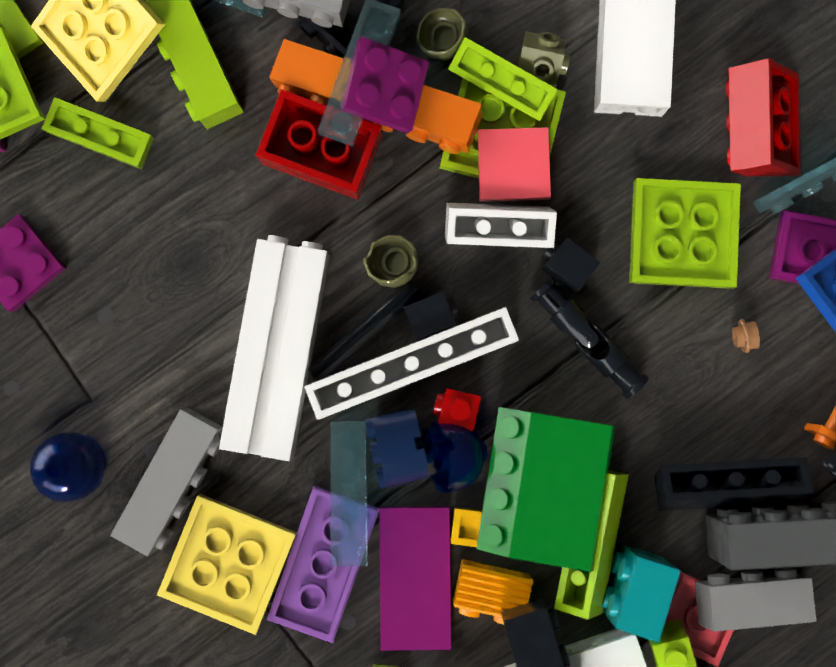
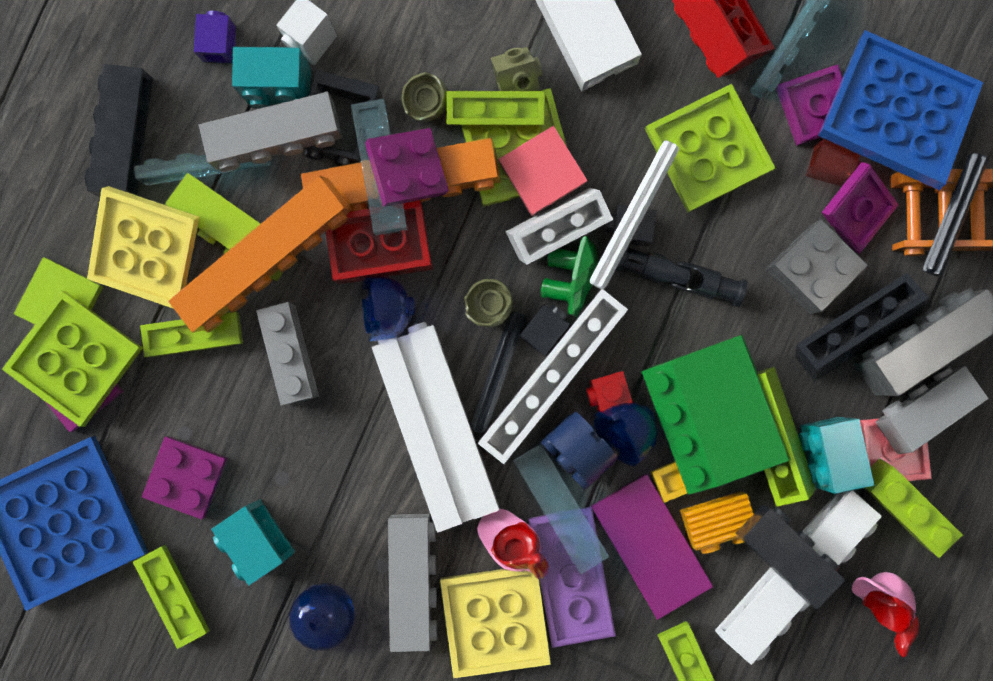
camera: 25 degrees left, 0 degrees up
medium nougat plate [732,319,760,353] -> none
none -> orange brick [168,176,353,333]
none -> teal brick [211,499,295,586]
none -> light grey brick [256,302,319,406]
none -> clear blue cylinder [362,276,415,341]
none -> red hair [477,509,549,579]
none -> green connector [541,236,599,317]
none -> white axle [590,140,679,289]
none -> dark grey brick [765,219,868,314]
none -> clear red brick [806,139,862,187]
none -> magenta tile [821,162,899,254]

